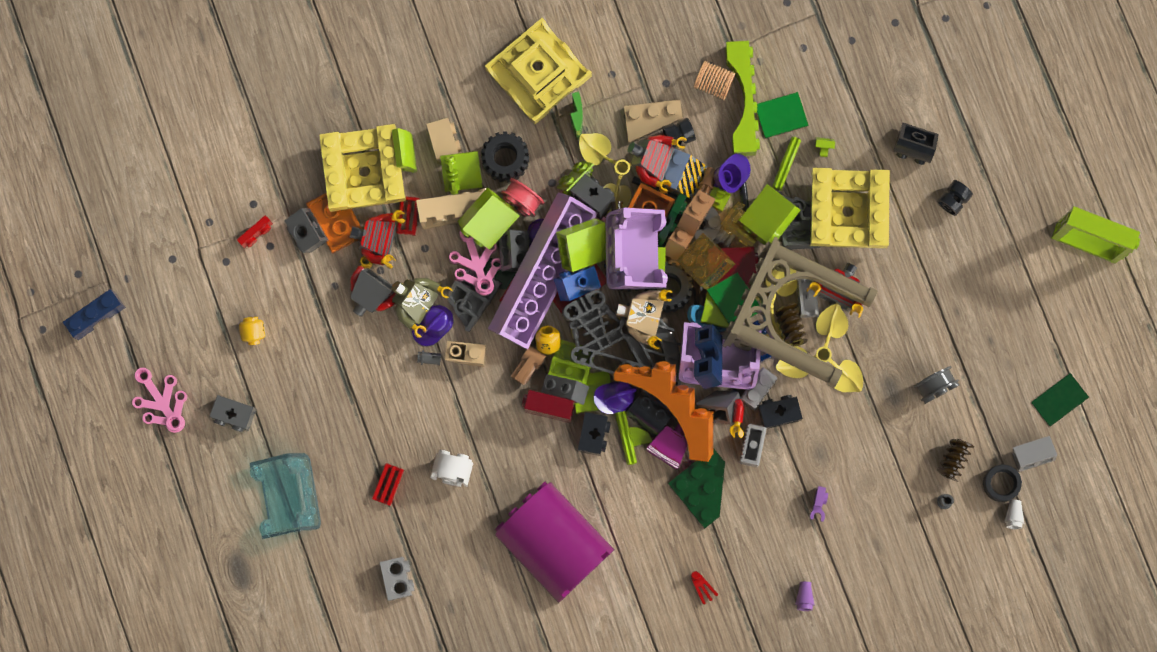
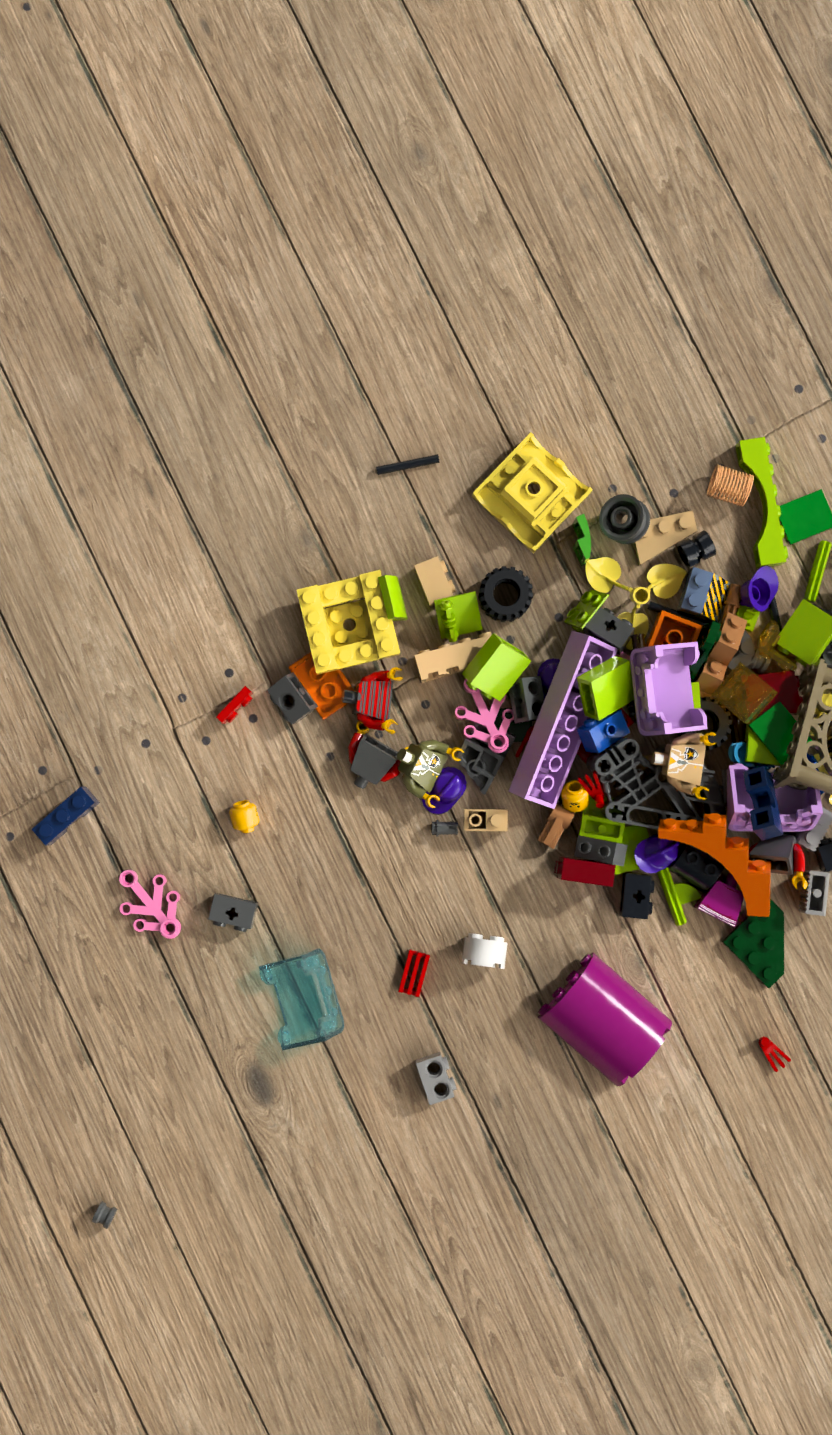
camera: 10 degrees left, 5 degrees up
red tile [397,196,420,236] -> none
coral wheel [501,178,545,217] -> none
torso [627,135,687,194] -> none
none -> black bar [376,454,440,475]
none -> red piece [577,771,605,808]
none -> dark grey wheel [599,494,650,544]

